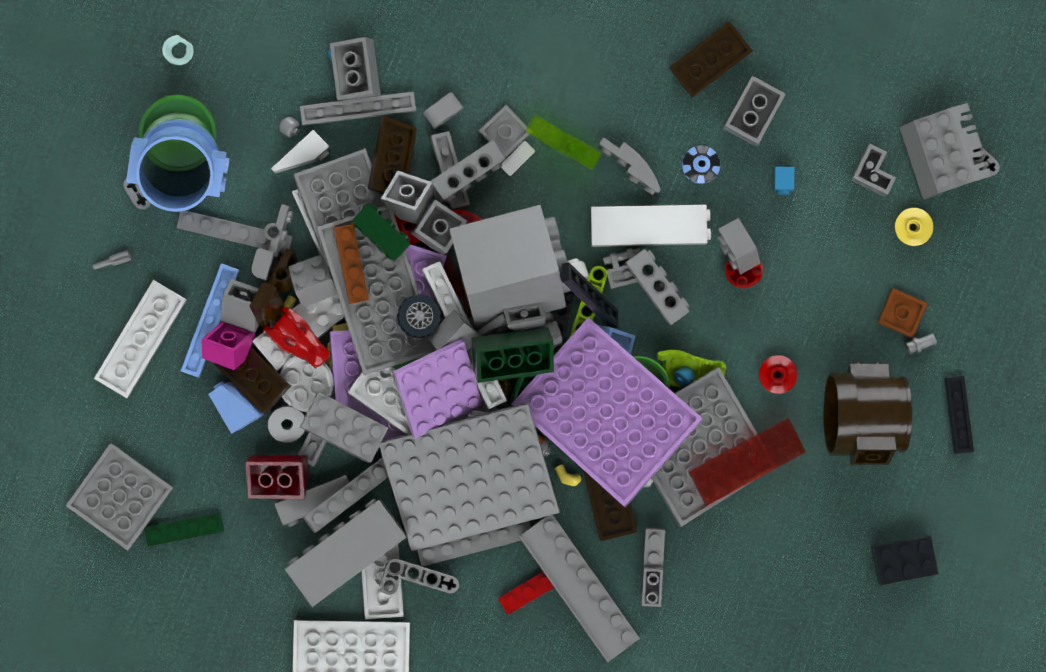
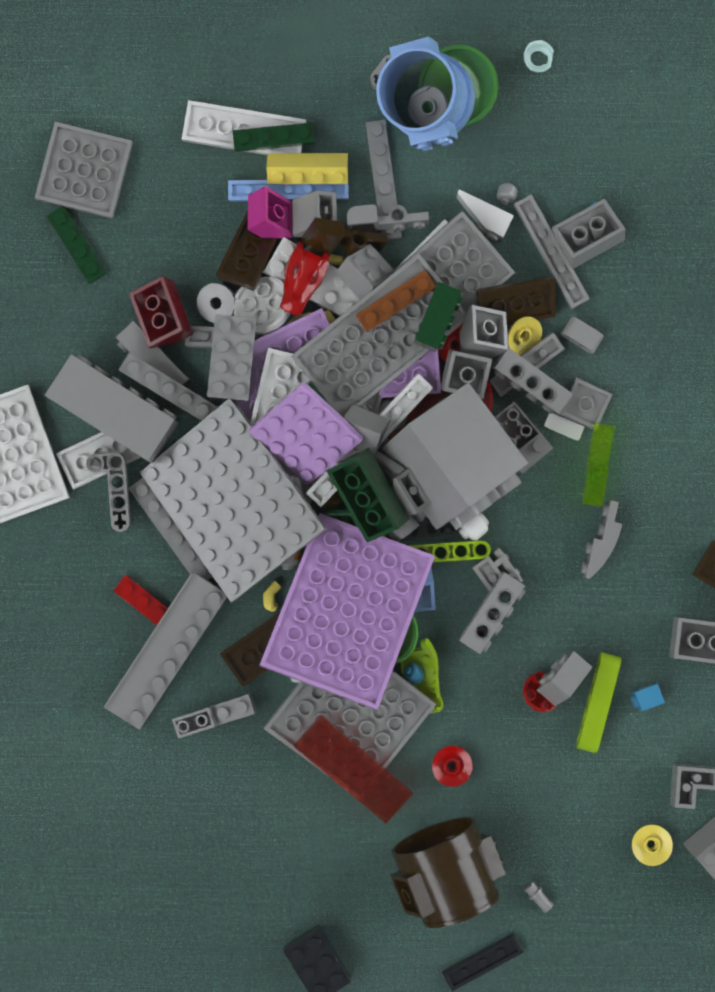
camera: 70 degrees right, 0 degrees up
light grey axle [93,250,132,270] -> none
light blue slope [208,381,264,434] -> none
black wheel [397,294,441,338] -> none
black plate [560,262,618,328] -> none
white brick [591,205,711,247] -> none
dish [682,146,720,184] -> none
dark orange tile [877,288,928,338] -> none
none -> dark green plate [232,122,315,152]
none -> light yellow brick [266,153,348,184]
none -> light grey tile [408,86,449,127]
none -> light grey slope [495,402,553,476]
none -> light yellow dish [507,317,542,355]
none -> lime beam [576,652,621,754]

